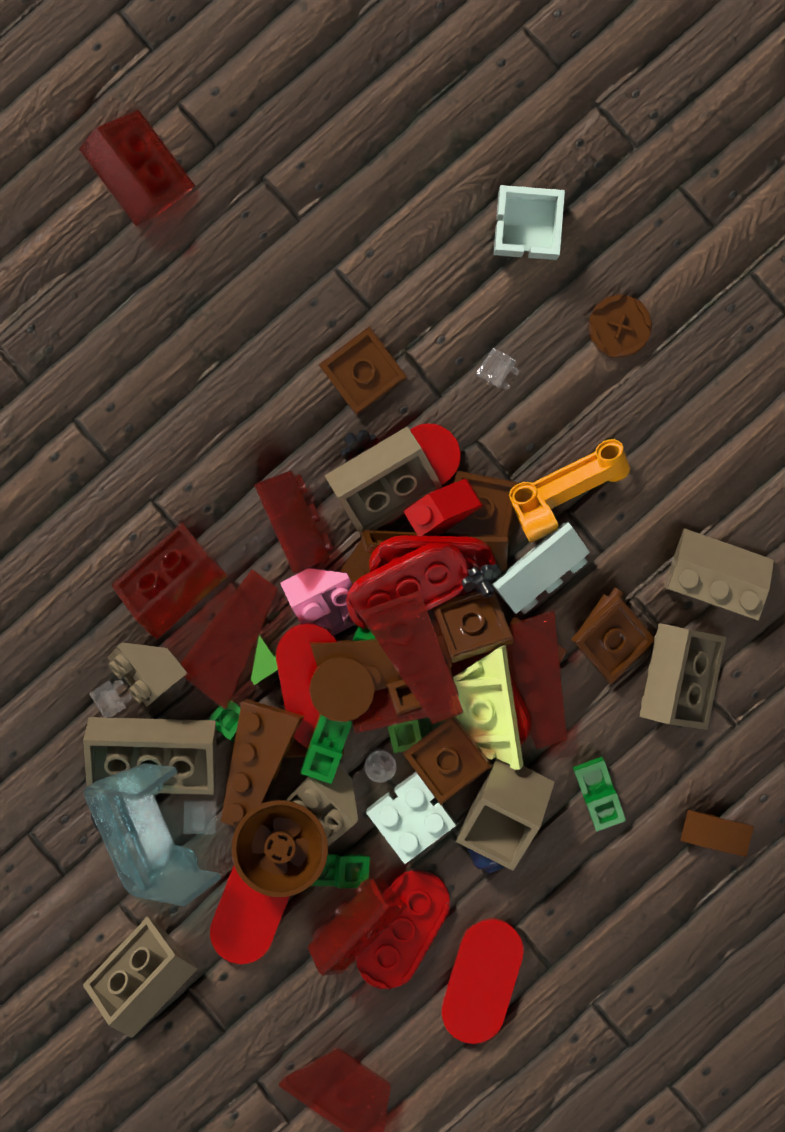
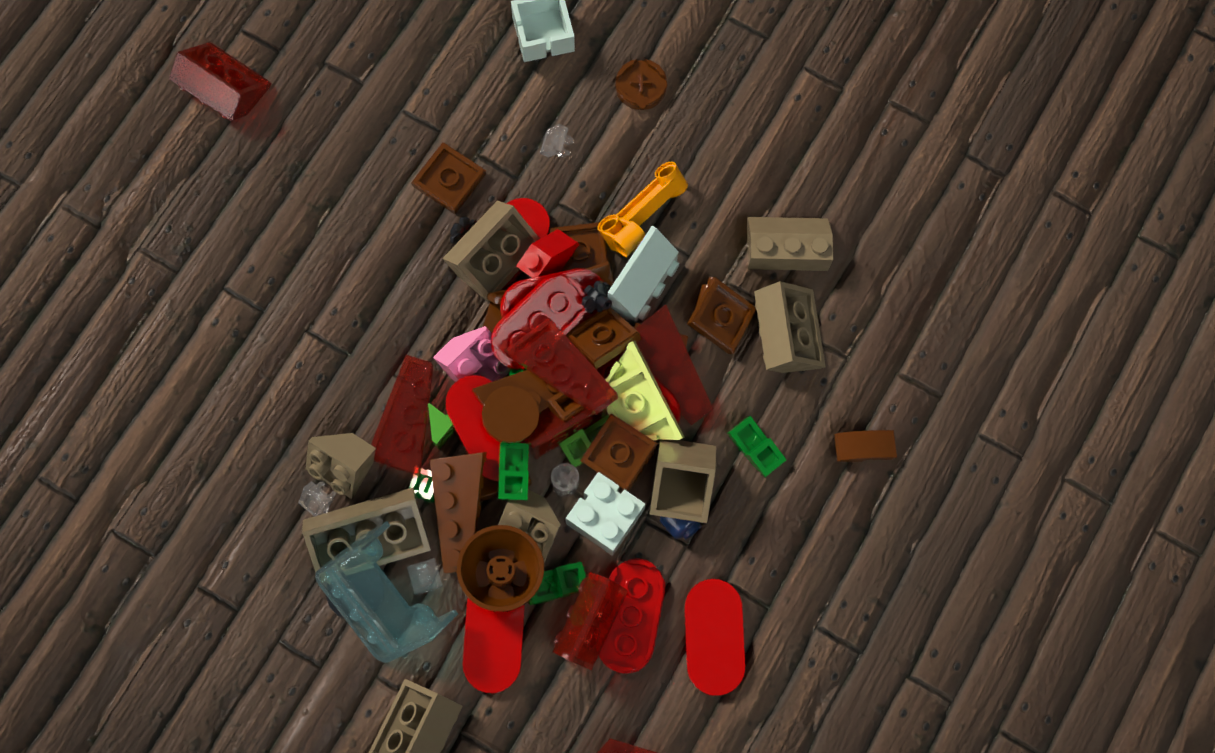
camera: 25 degrees left, 15 degrees down
clear red slope [111,523,228,639] -> none
clear red slope [254,470,334,574] -> none

